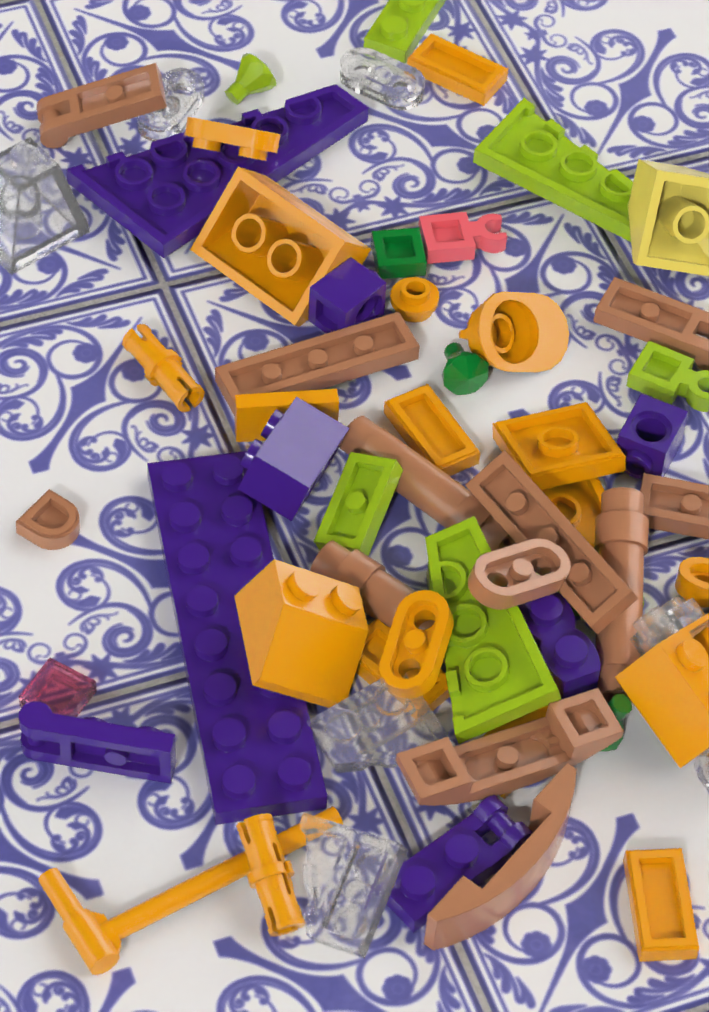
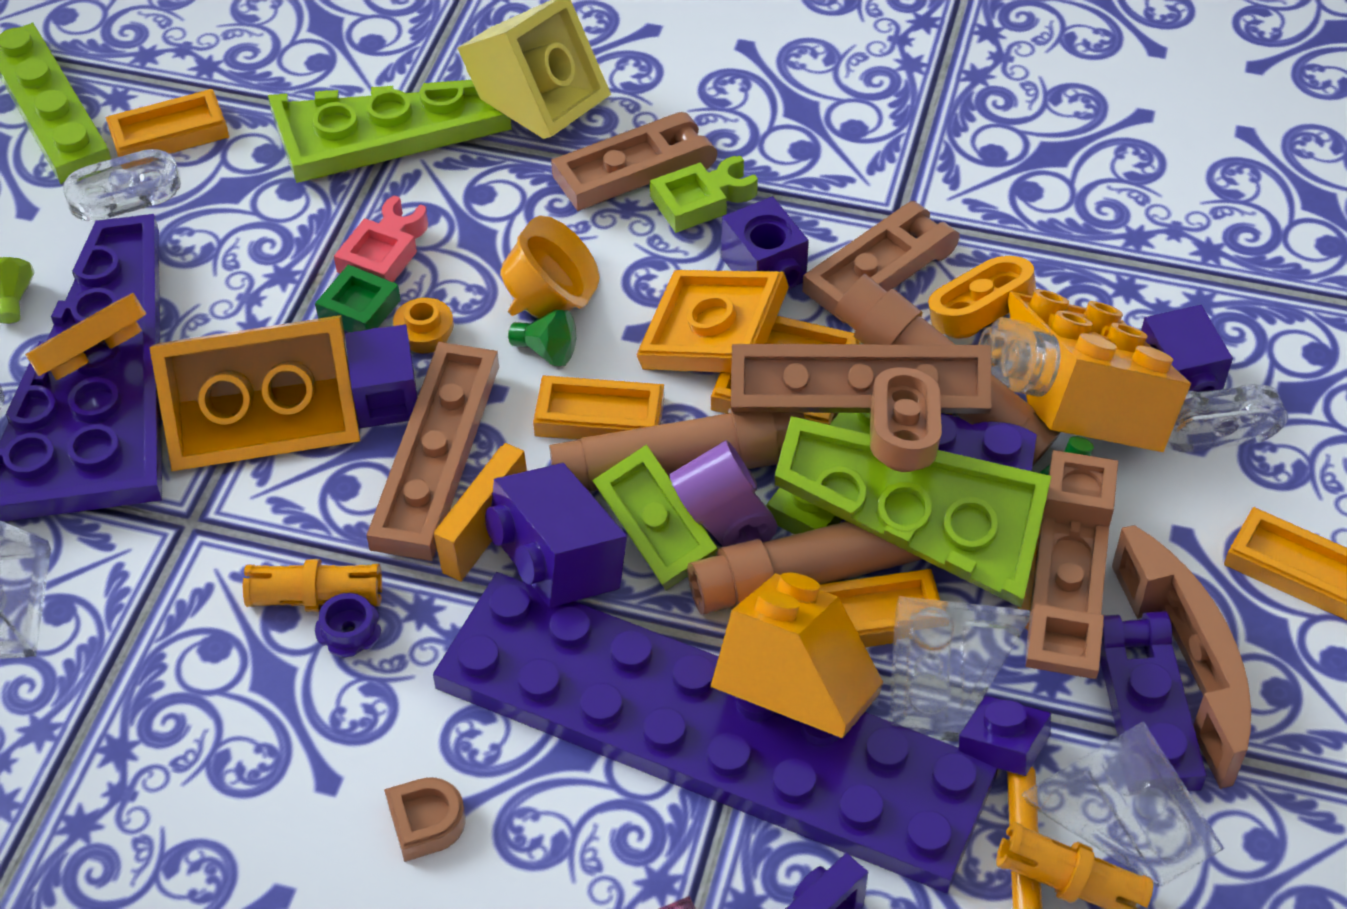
camera: 50 degrees left, 0 degrees up
light orange plate [379,590,454,699] -> none
none -> dark purple plate [315,593,381,657]
none -> medium lavender piece [669,440,778,547]
none -> dark purple plate [959,695,1051,776]

